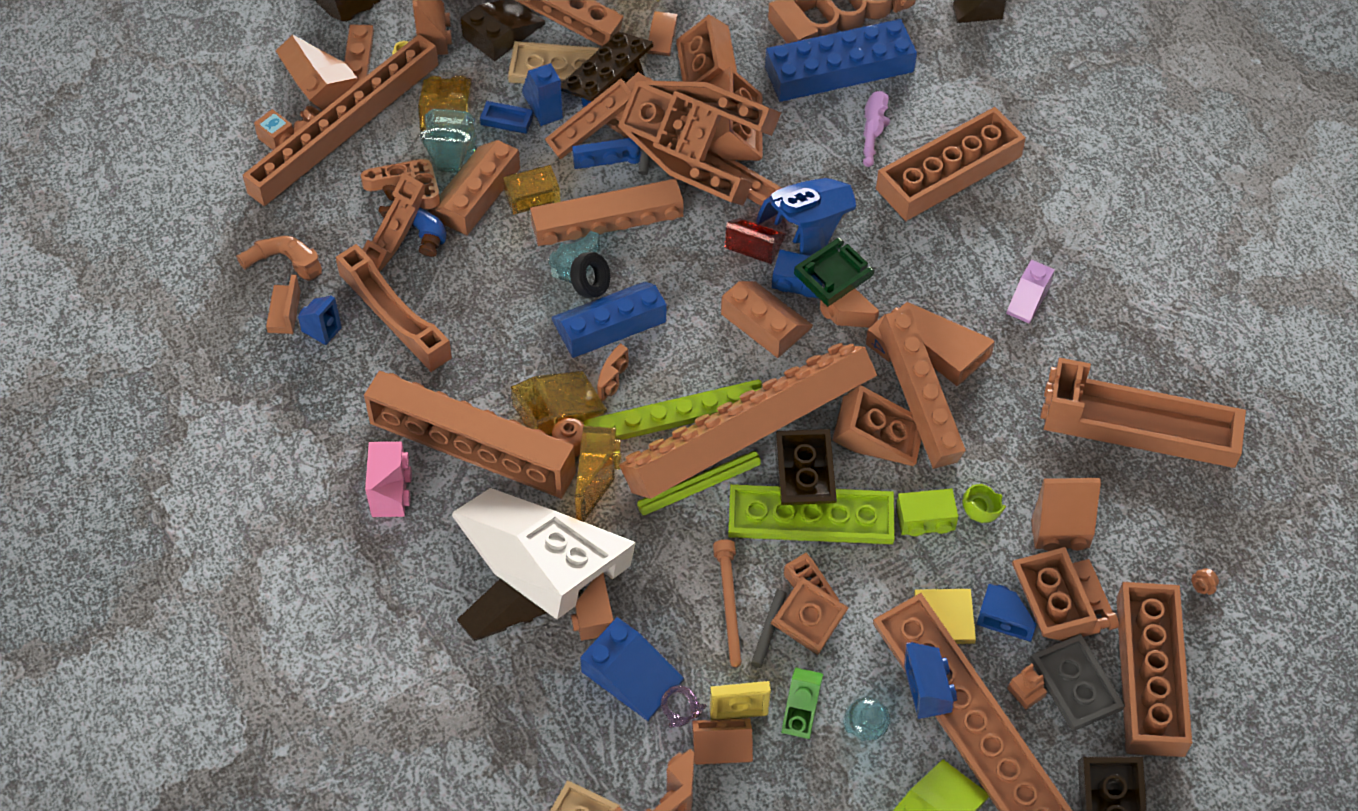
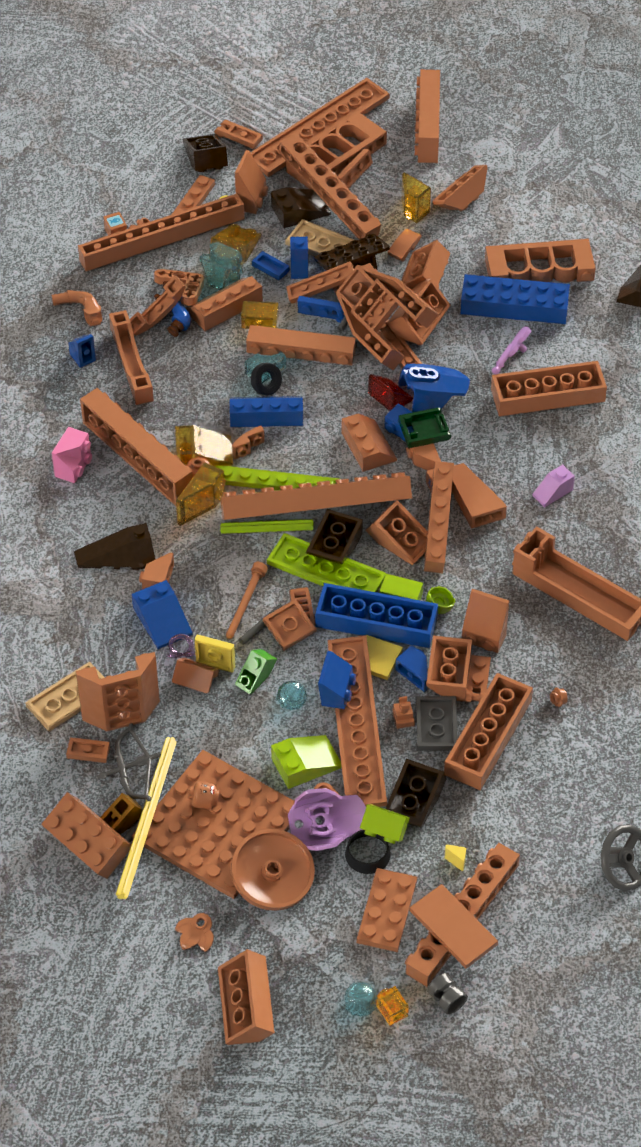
camera: 25 degrees right, 5 degrees down
nougat panel [266,275,301,334] -> none
nougat wedge [275,35,359,111] -> none
white wedge [452,488,636,619] -> none
none -> blue brick [315,583,438,648]

